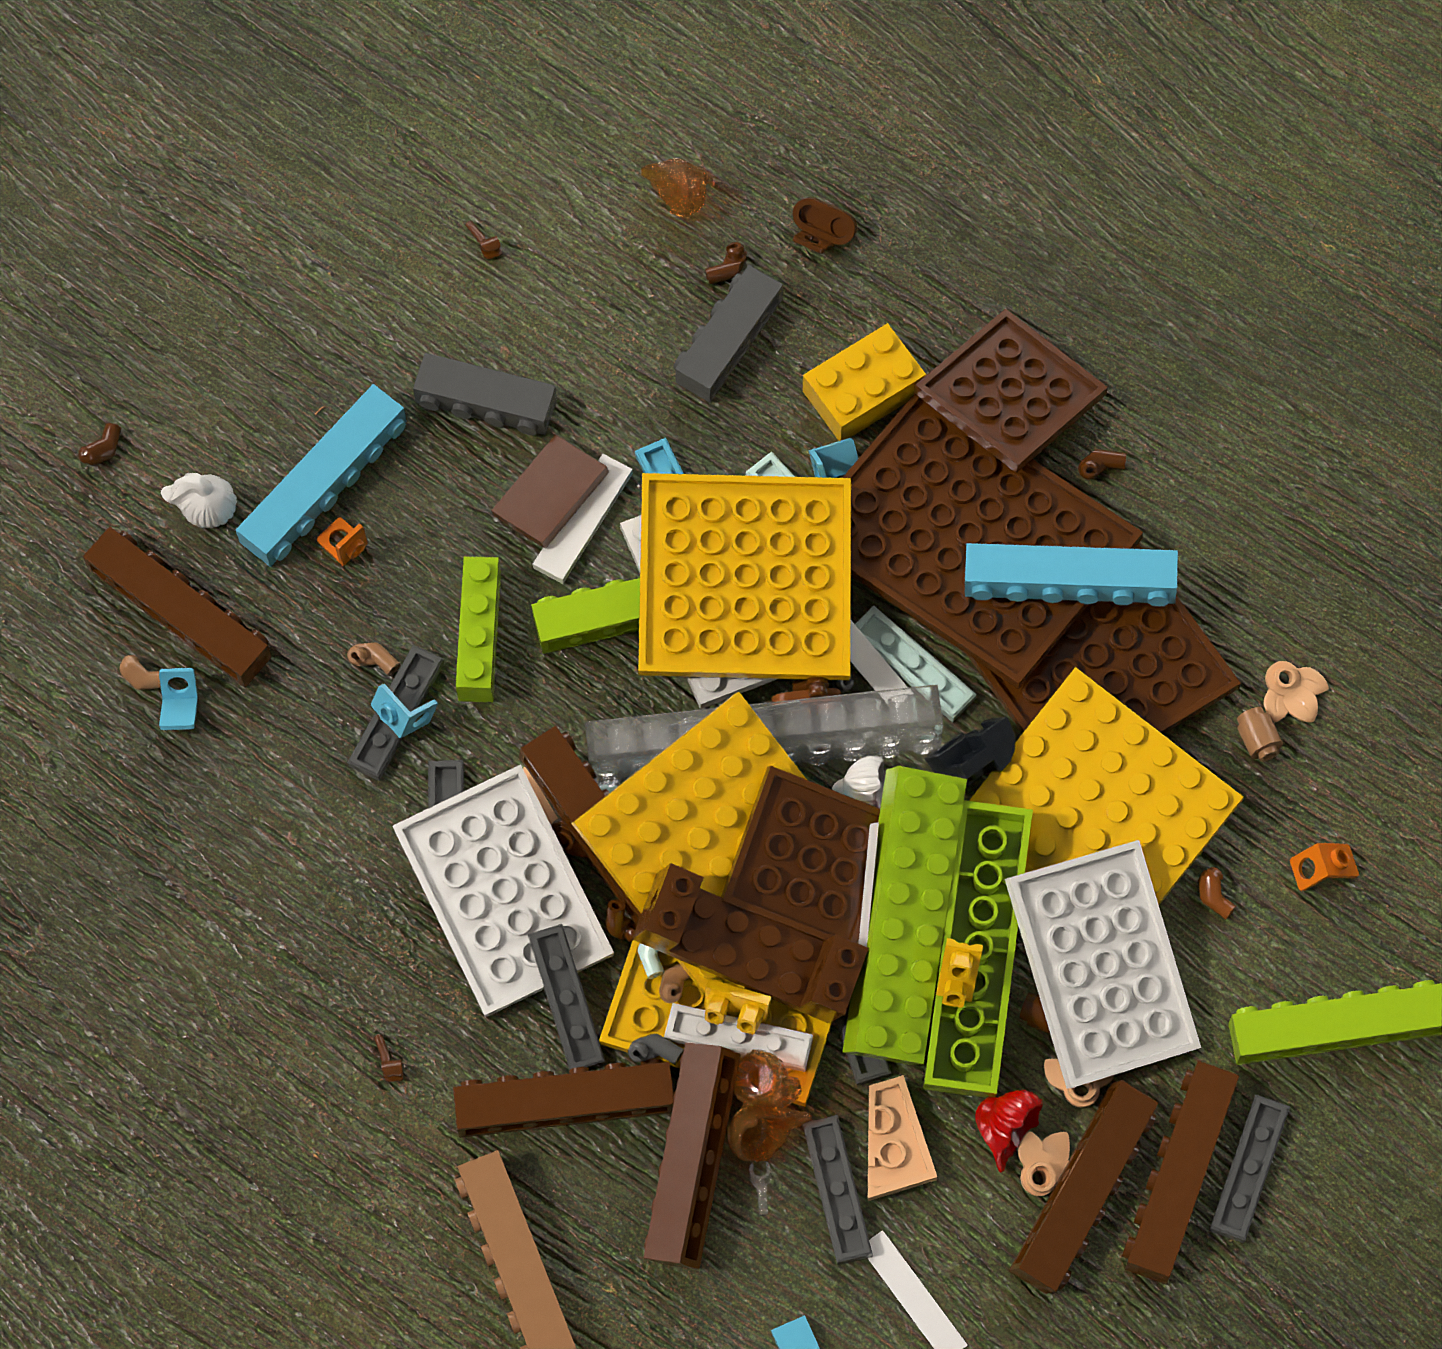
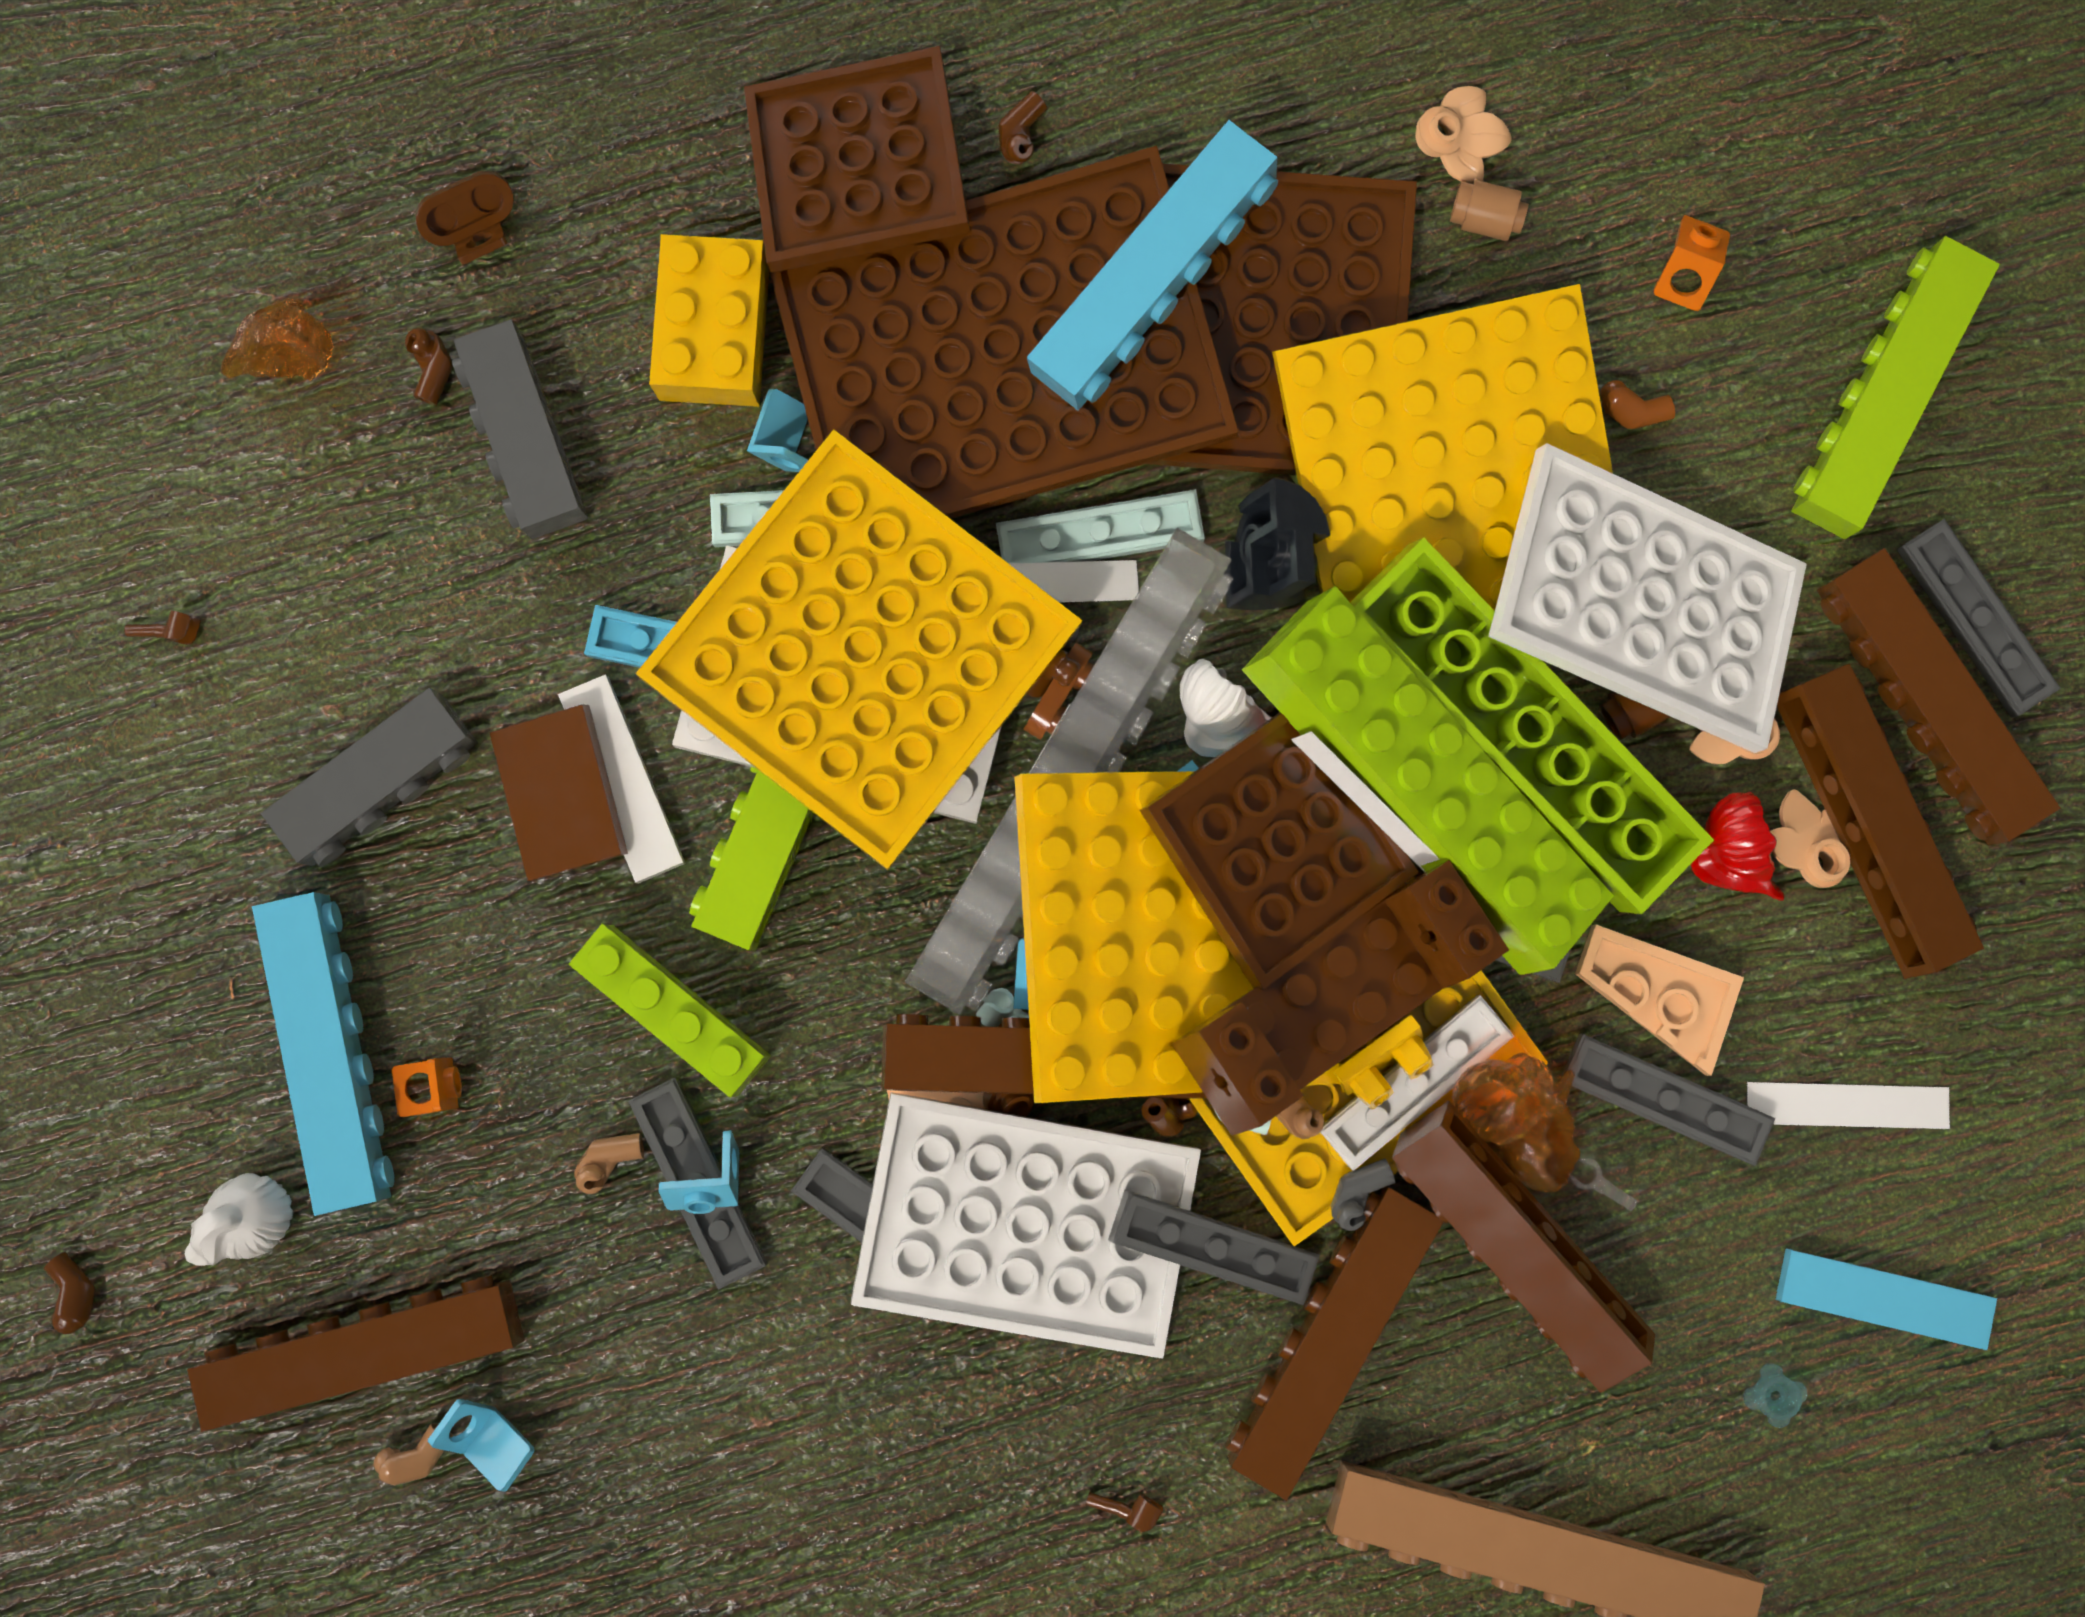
camera: 55 degrees left, 15 degrees up
yellow hips [936,938,983,1008] -> none

